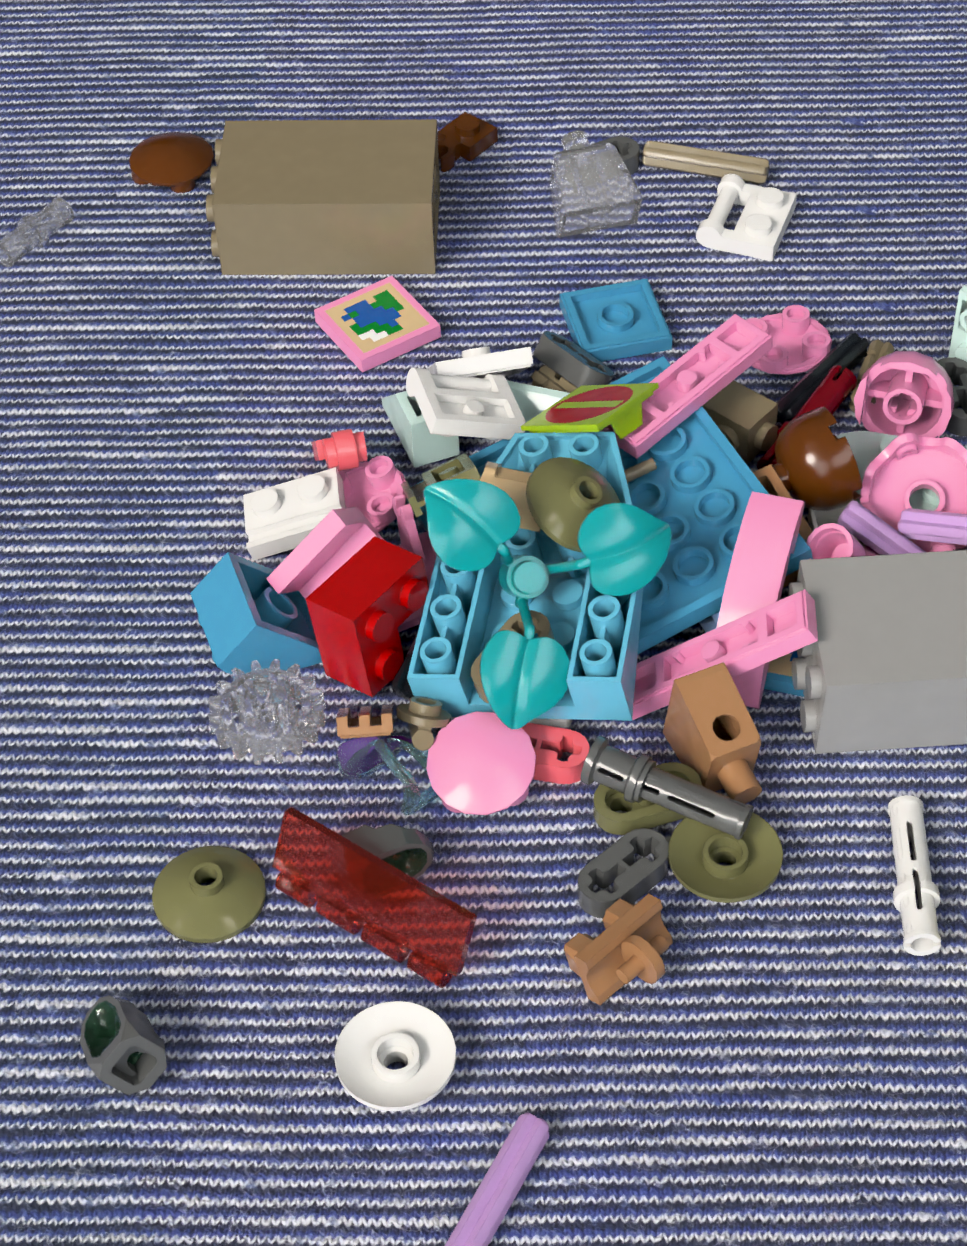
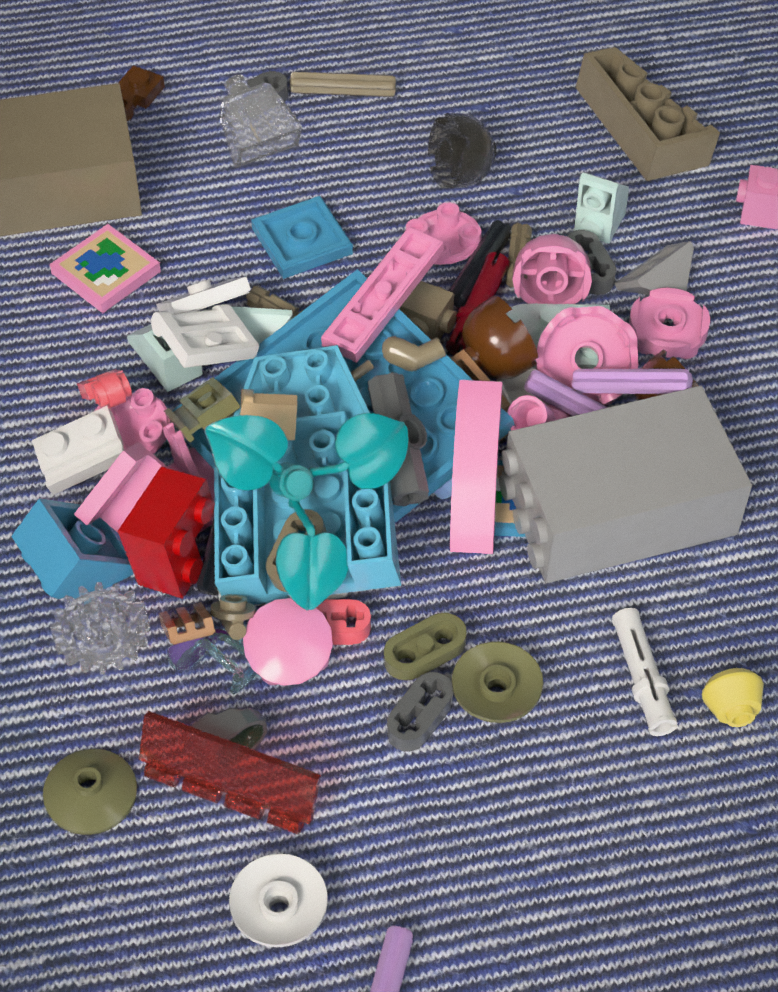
camera: 15 degrees left, 5 degrees up
dark grey rock [80,995,167,1095] -> none
lime piece [521,383,659,439] -> none
olive dish [526,457,620,552] -> none
dark grey beam [533,331,614,387] -> none
medium nougat hips [564,894,673,1005] -> none
dark grey pin [580,736,754,840] -> none
bright pink plate [632,589,818,720] -> none
medium nougat torso [663,662,762,804] -> none
white plate [696,174,797,261] -> none
none -> dark grey piece [368,372,429,507]
none -> dark tan arm [382,336,446,372]
none -> clear smoke cylinder [428,113,497,189]

